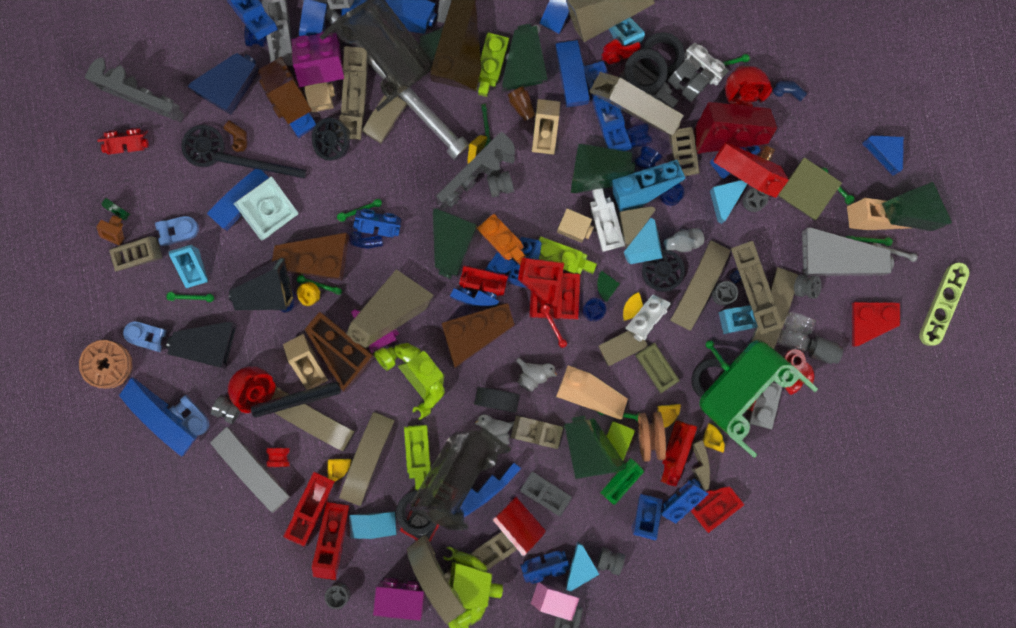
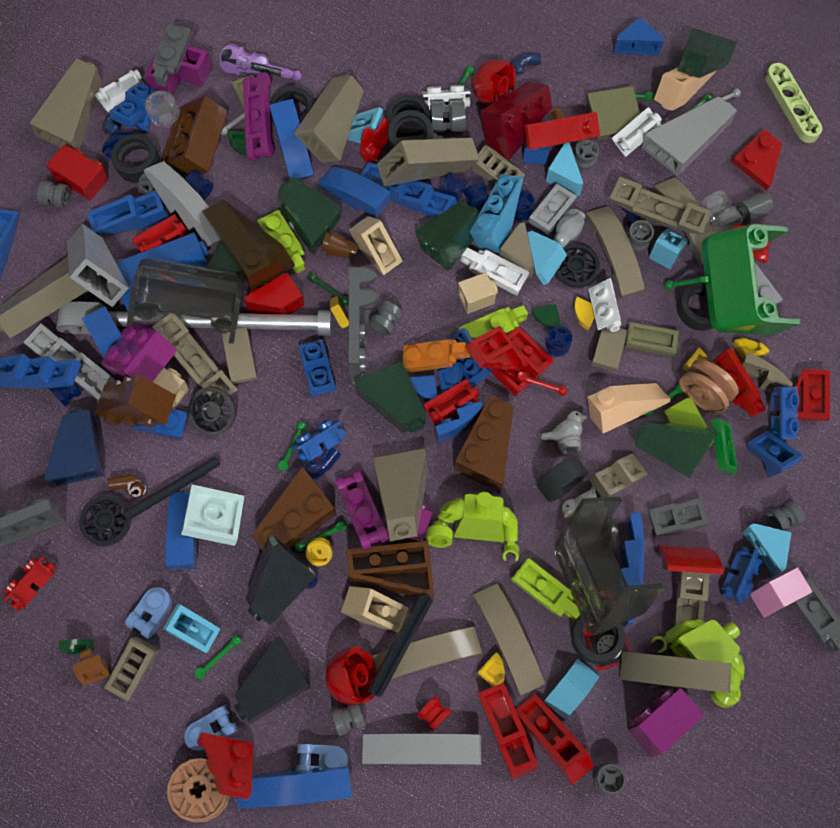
camera: 45 degrees left, 15 degrees down
dark grey wheel [794,274,821,299] -> none
none -> red wing [197,732,253,799]
none -> red slope [244,273,305,315]
none -> blue slope [298,339,336,397]
none -> magenta plate [335,470,389,550]
none -> blue tile [409,375,437,401]
none -> light grey plate [528,184,577,235]
none -> white hinge [611,107,662,157]

